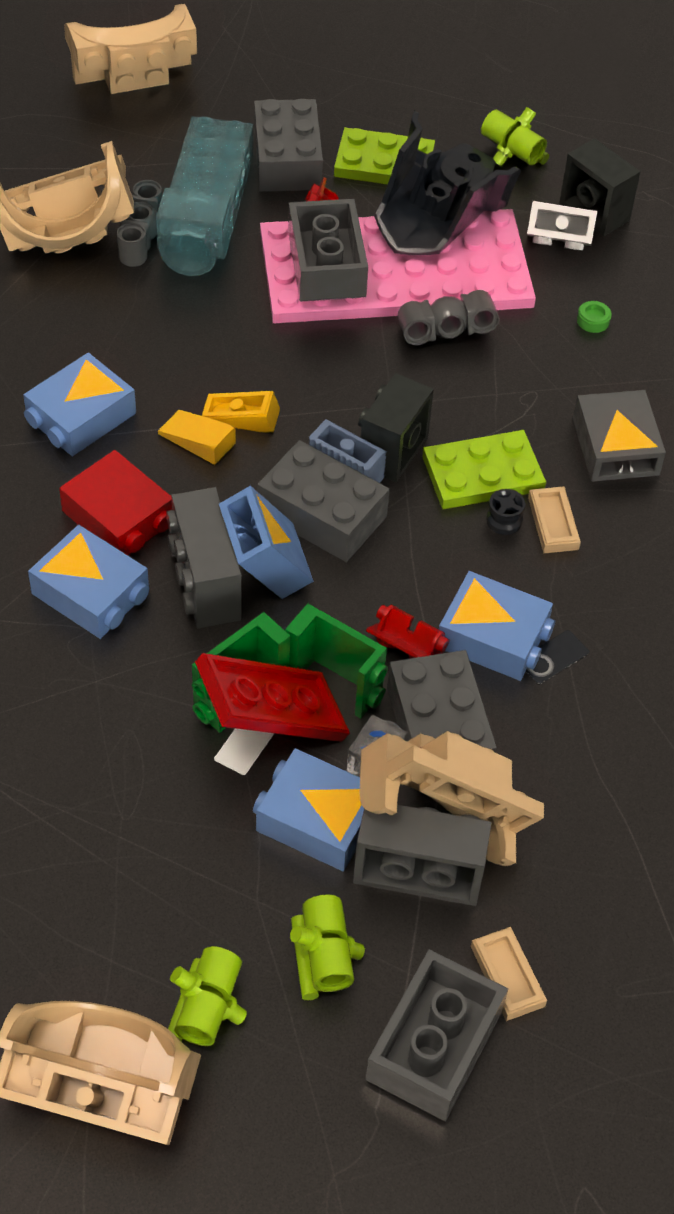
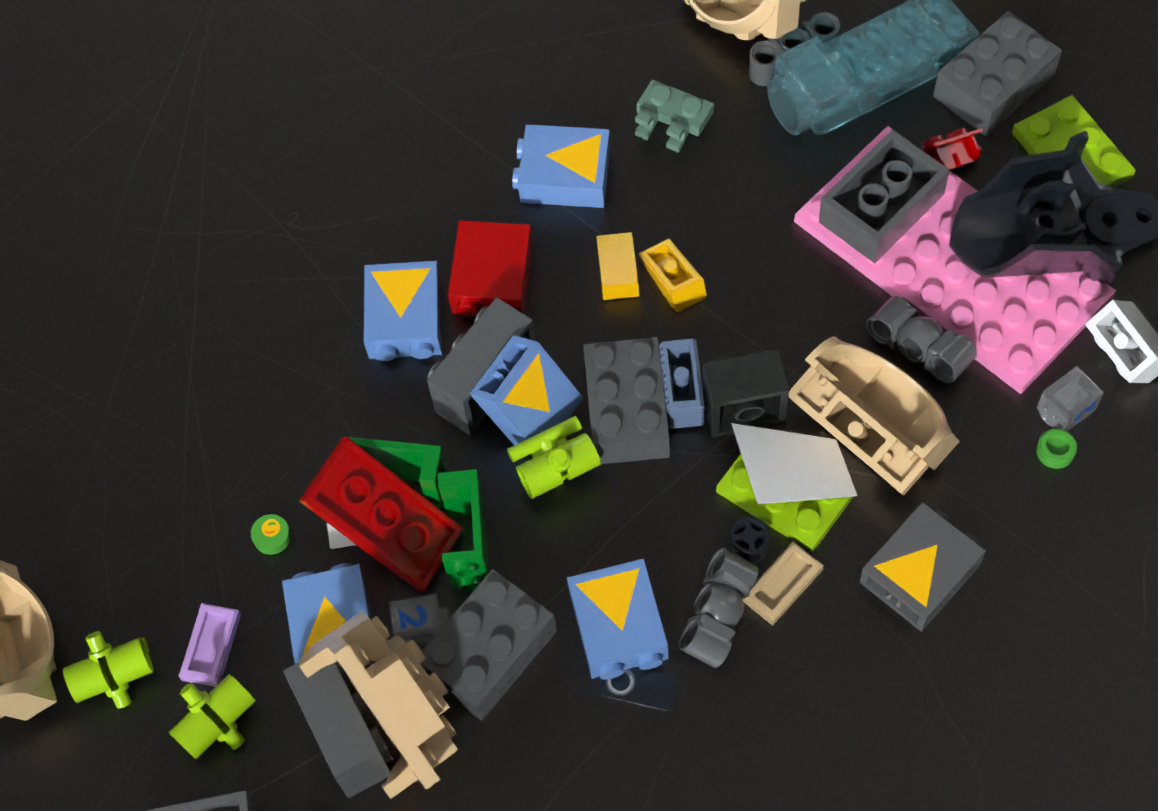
camera: 60 degrees right, 10 degrees up
red hinge [366,604,450,659] -> none
none -> lavender tile [179,603,241,687]
none -> bright green tile [251,514,291,555]
none -> lime pin [507,416,601,499]
none -> sand green plate [635,79,714,153]
none -> dark grey piece [679,548,758,668]
none -> white sticker [731,423,857,504]
none -> tan piece [788,336,960,496]
none -> clear brick [1037,366,1104,431]

